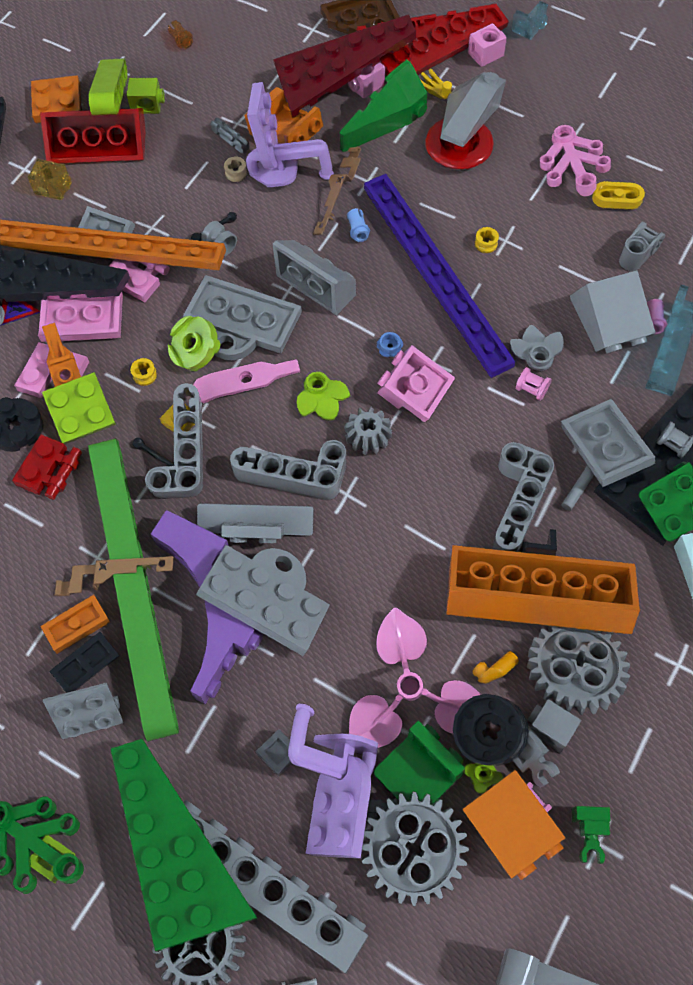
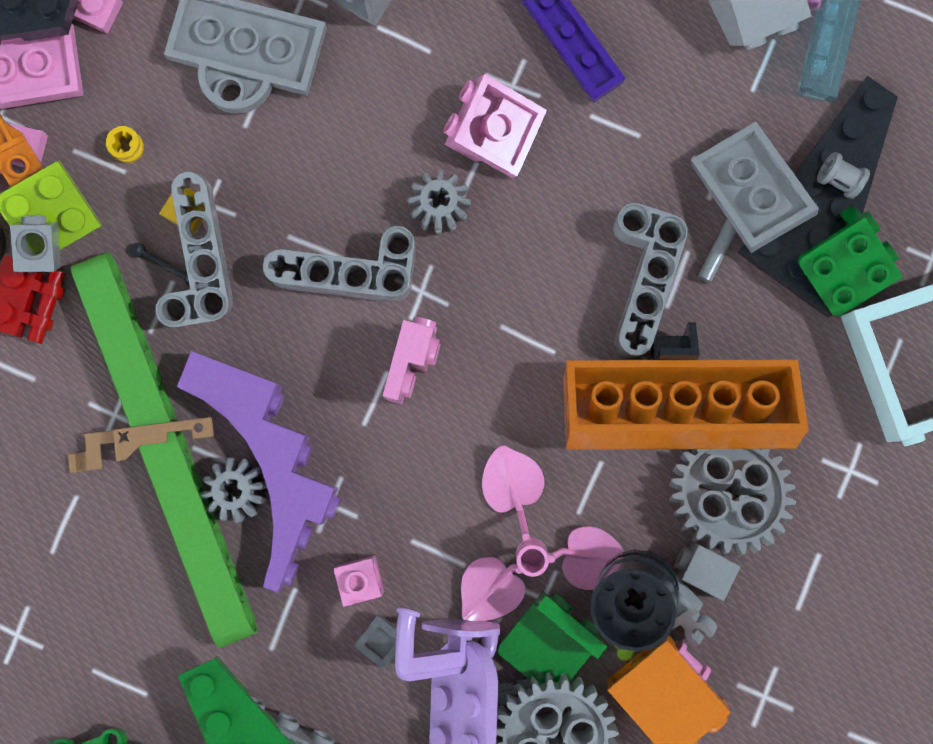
camera: 10 degrees left, 20 degrees up
orange plate [40,595,110,654] -> none
light grey hinge [43,683,124,739] -> none
black hinge [49,632,119,693] -> none
lime plate [168,316,220,372] -> none
bright pink piece [193,359,300,403] -> none
light grey plate [196,545,330,656] -> none
light grey bracket [197,503,314,543] -> none
lime plate [297,372,350,420] -> none
medium blue plate [377,332,403,357] -> none
light orange arm [472,651,519,684] -> none
light grey plate [510,325,564,371] -> none
bright pink bush [515,367,552,401] -> none
green piece [571,806,611,864] -> none
none -> light grey brick [10,215,61,272]
none -> light grey gear [201,458,267,523]
none -> bright pink brick [334,555,385,607]
none -> bright pink plate [383,317,441,405]

